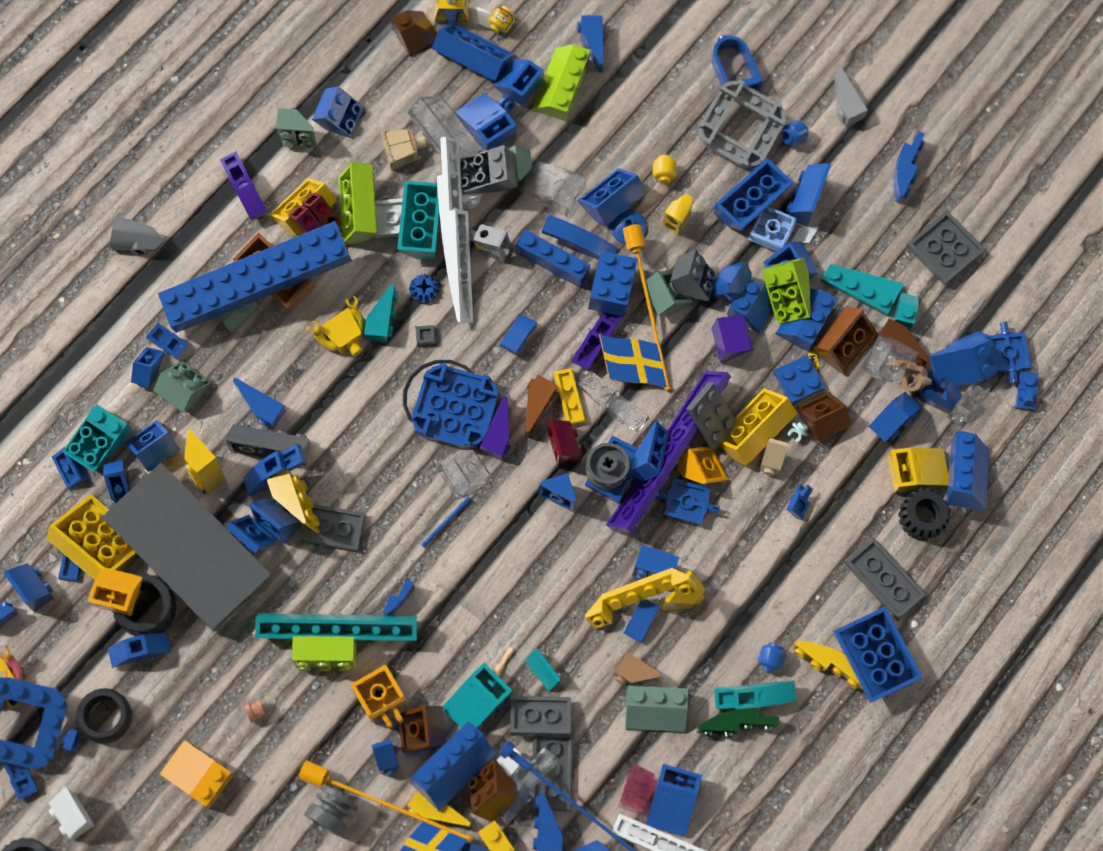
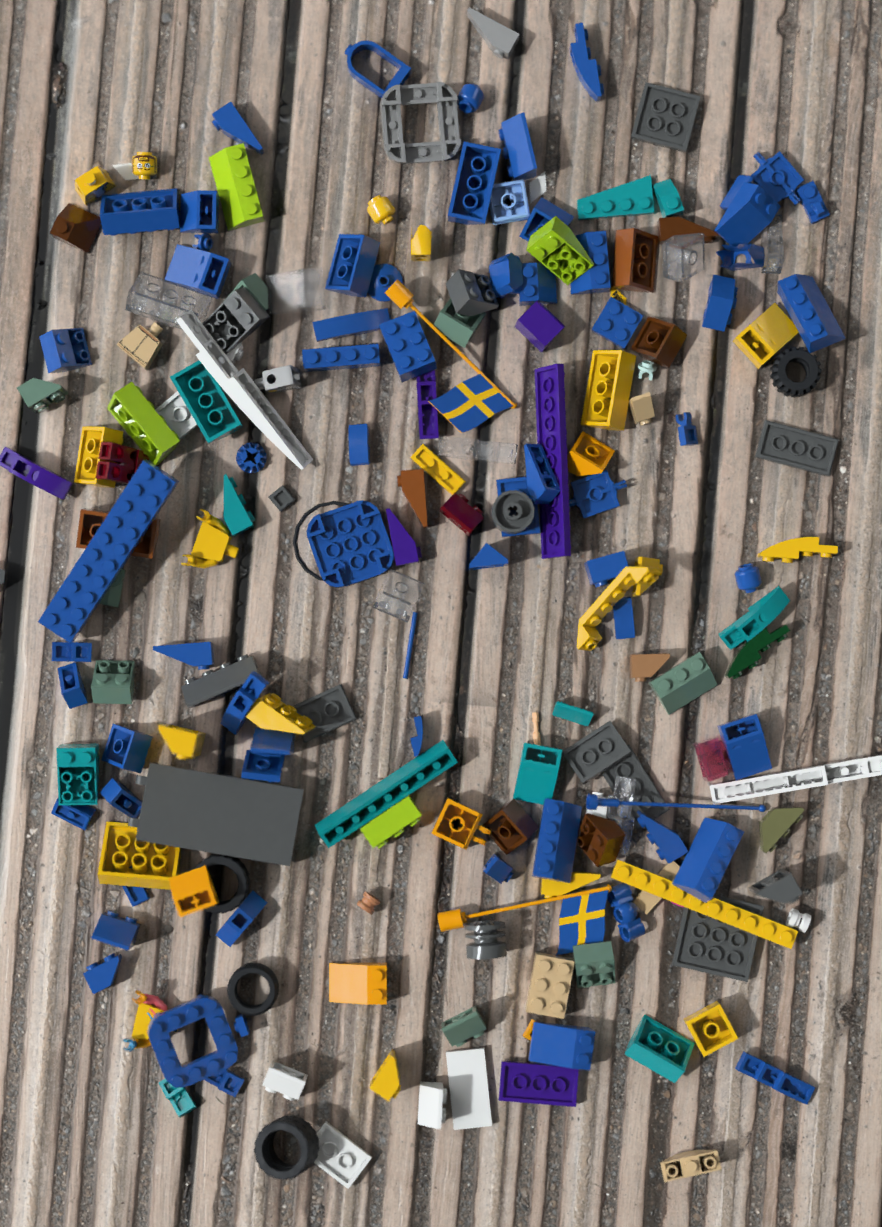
camera: 30 degrees left, 15 degrees up
dark grey plate [686,381,736,449] -> none
blue slope [833,607,923,703] -> none
medium nougat hair [886,360,932,392] -> none

